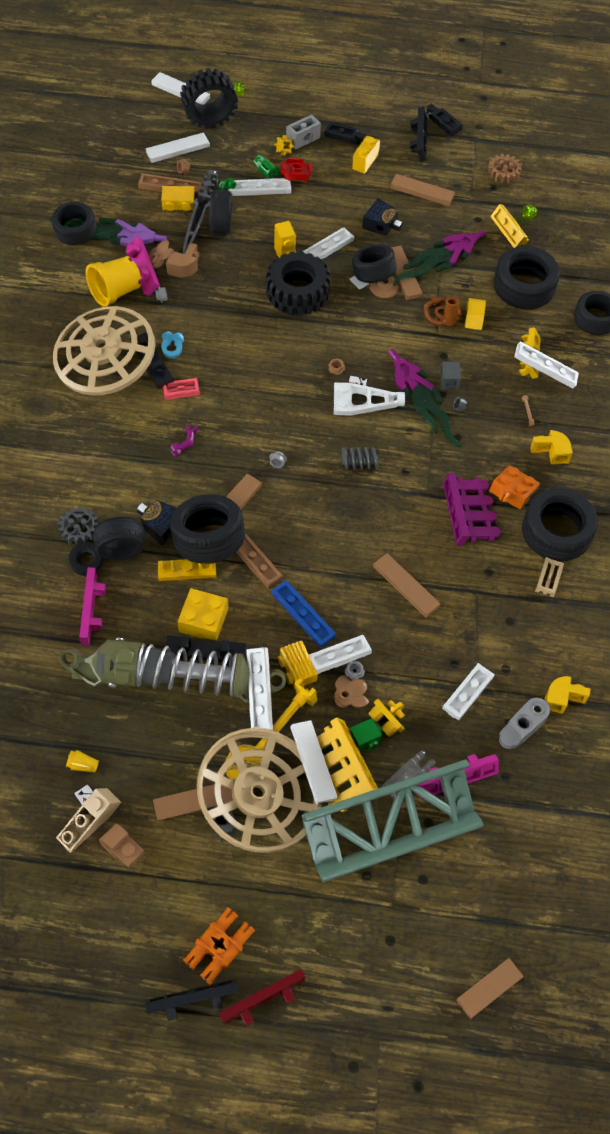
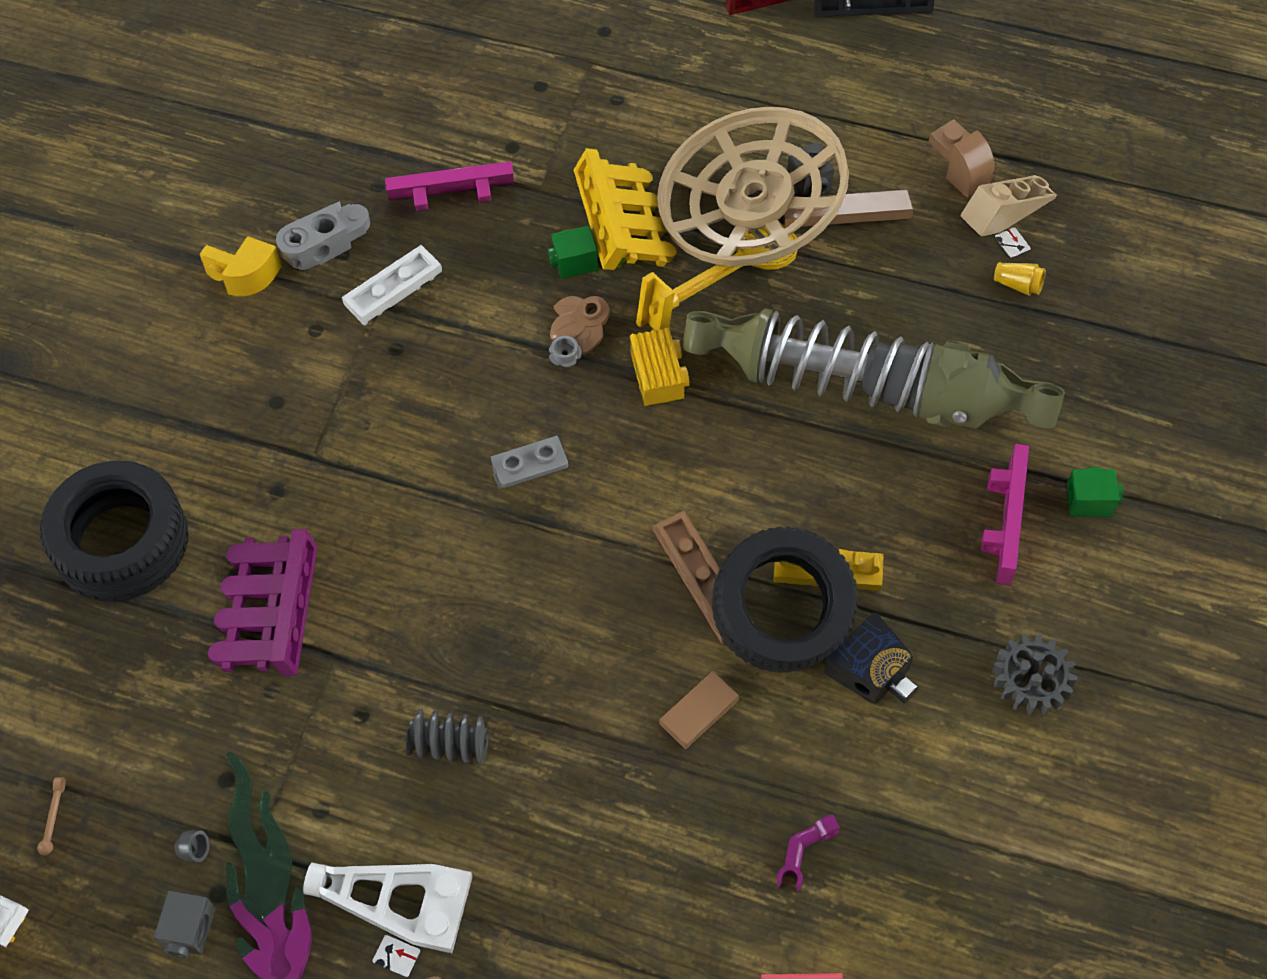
camera: 165 degrees left, 0 degrees up
black tyre [68,543,103,576] -> none
black tyre [93,516,146,560] -> none
black hinge [166,635,246,663] -> none
yellow brick [177,588,228,640] -> none
orange pin [183,907,255,985] -> none
white tile [246,647,273,730] -> none
light grey plate [269,451,287,468] -> none
blue plate [271,580,336,648] -> none
white tile [290,720,338,805] -> none
sand green piece [302,759,484,883] -> none
white plate [309,635,372,674] -> none
yellow hips [368,699,405,737] -> none
medium nougat tile [373,553,440,618] -> none
clear hinge [382,750,435,800] -> none
orange plate [489,465,540,510] -> none
yellow brick [530,430,573,464] -> none
tan tile [535,557,564,597] -> none
none -> light grey bracket [491,435,568,489]
none -> green brick [1066,466,1124,517]

